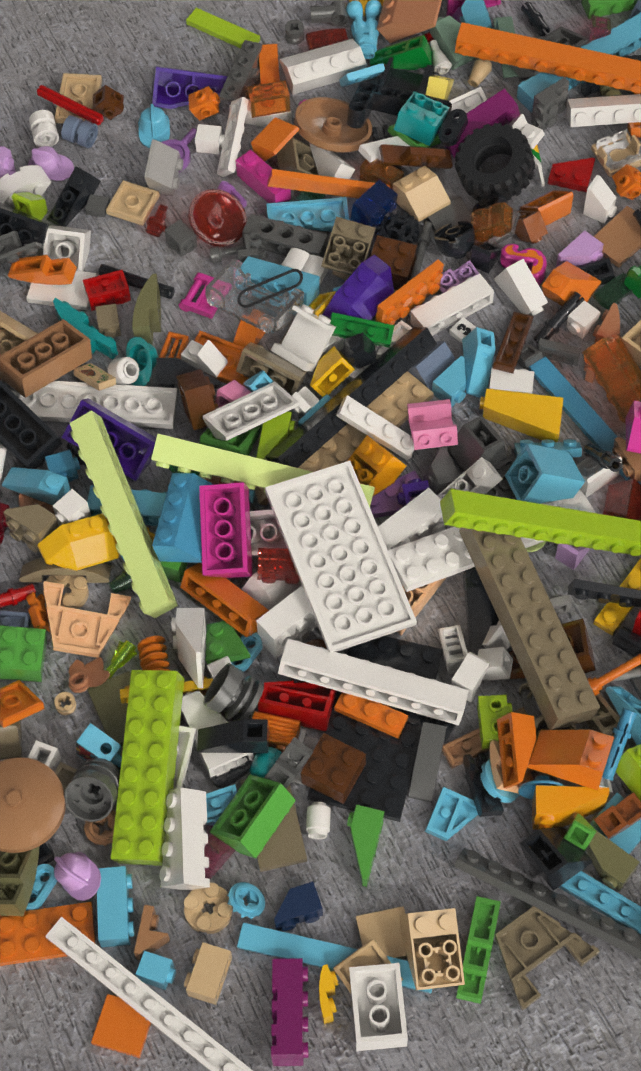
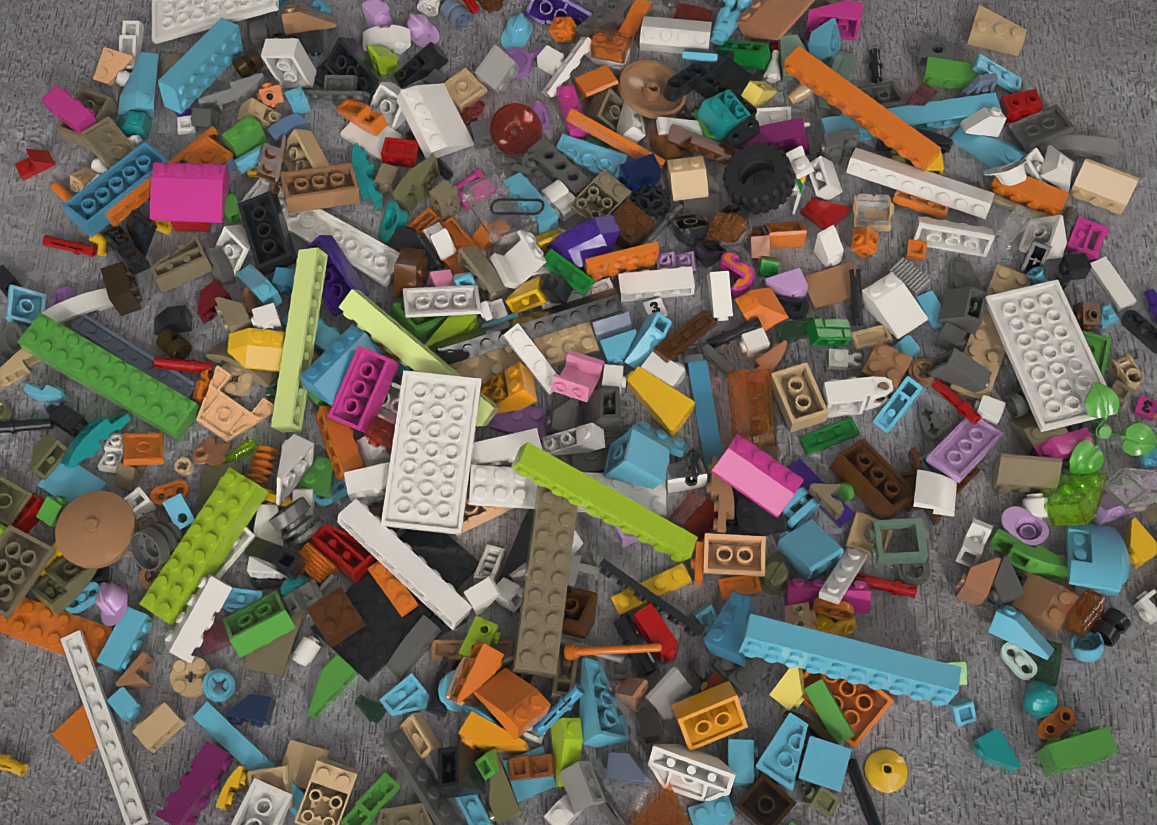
camera: 30 degrees right, 5 degrees up
tan tile [74,363,116,391] -> none
white head [108,357,139,385] -> none
dark purple bracket [397,479,430,507] -> none
none -> orange plate [150,480,190,507]
none -> clear green cone [355,695,386,723]
none -> white slope [397,83,474,159]
none -> tan slope [399,712,441,760]
none -> dark tan brick [429,180,461,222]
none -> white brick [602,364,627,394]
none -> green tile [759,256,780,277]
none -> white brick [809,156,843,201]

